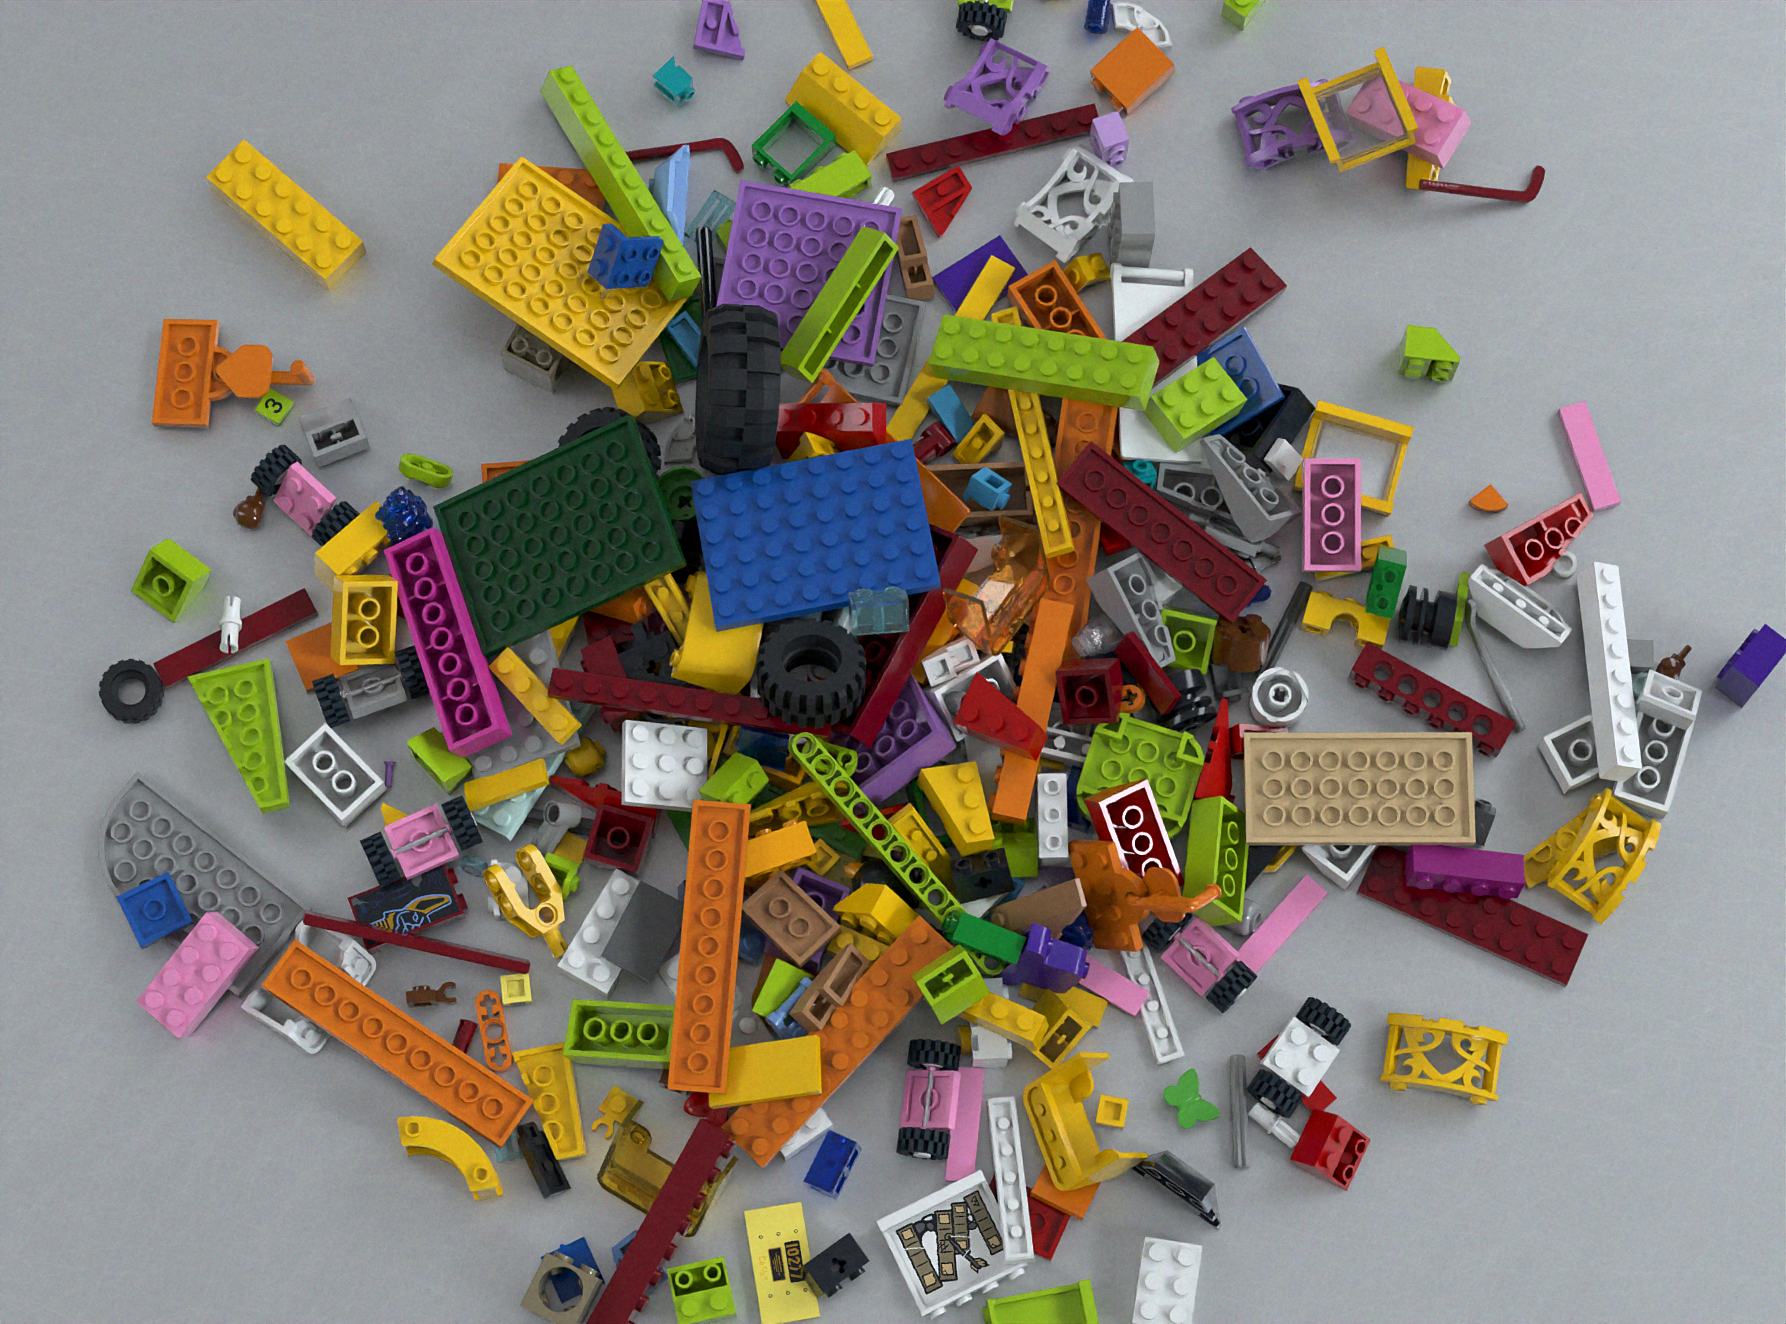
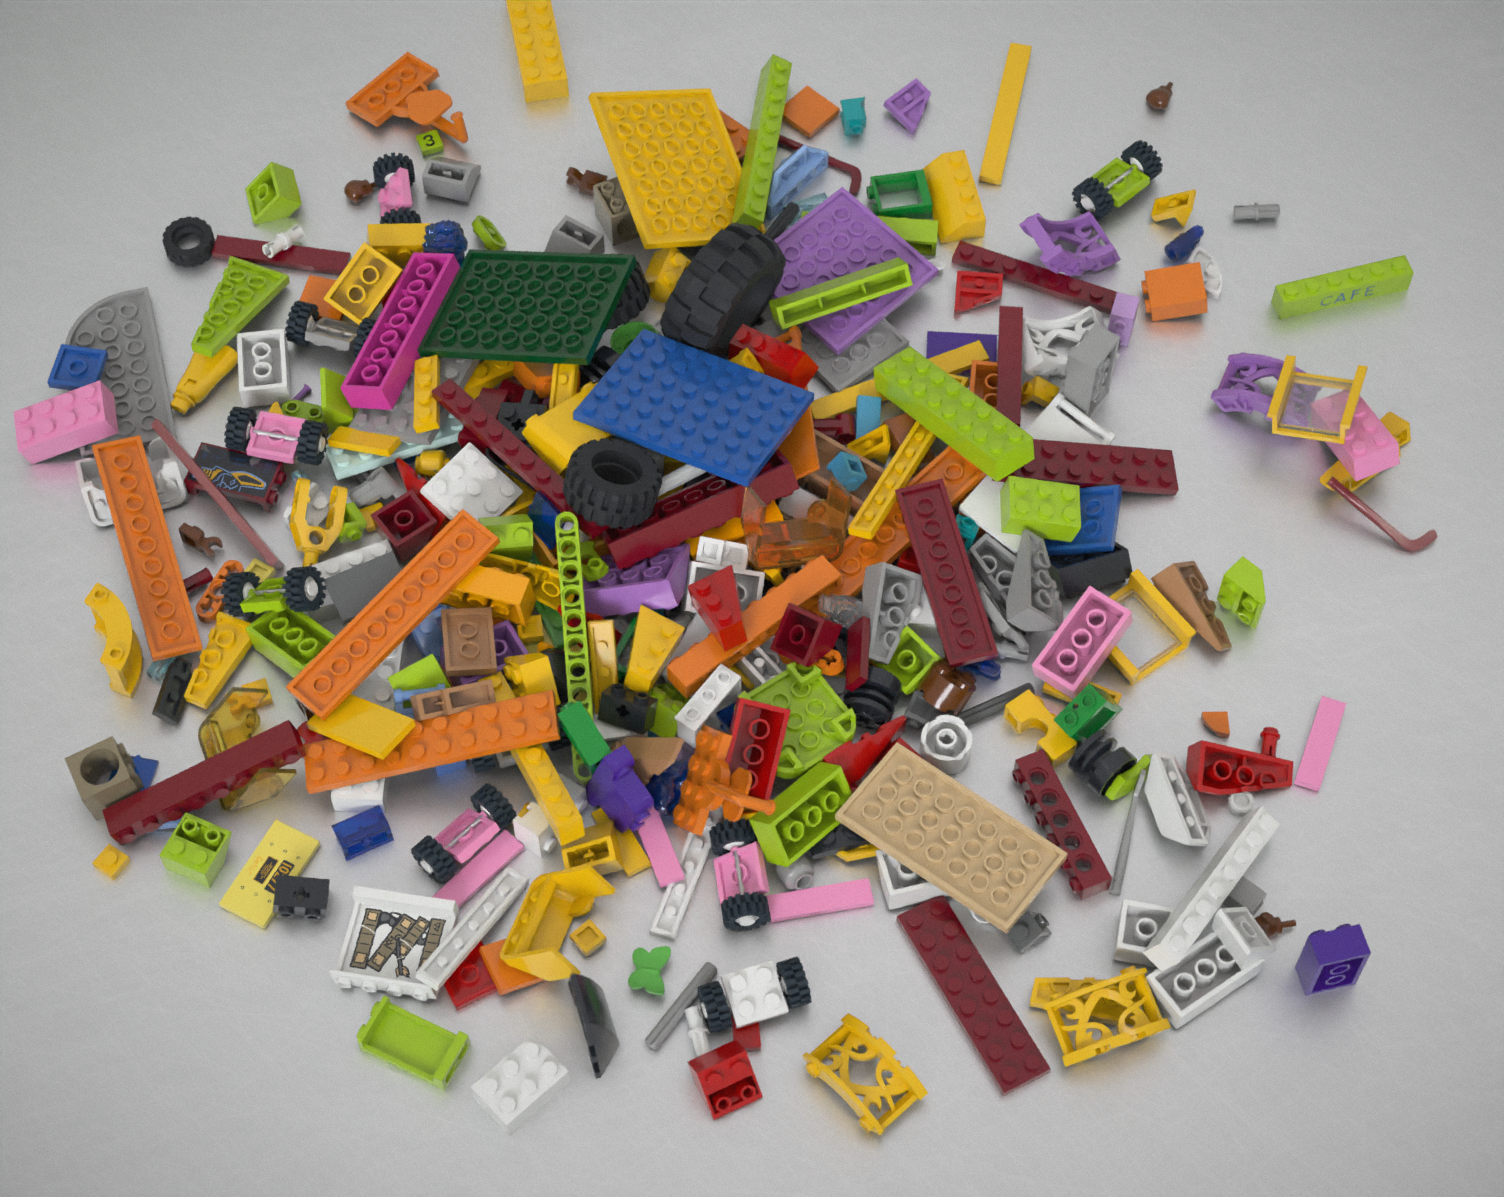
camera: 40 degrees right, 15 degrees down
blue bracket [587,224,663,289] -> none
clear light blue brick [848,586,909,636] -> none
medium nougat slope [896,215,934,300] -> none
lime slope [911,944,990,1025] -> none
white bracket [1264,438,1303,481] -> none
magenta brick [1405,844,1525,899] -> none
none -> yellow piece [170,345,238,414]
none -> black plate [221,566,326,617]
none -> lime plate [281,400,325,423]
none -> light grey slope [544,215,605,254]
none -> reddish brown plate [566,167,608,196]
none -> orange tile [782,85,840,138]
none -> dark red tile [996,306,1023,427]
none -> medium nougat wedge [1151,561,1232,652]
none -> red pin [1260,727,1280,757]

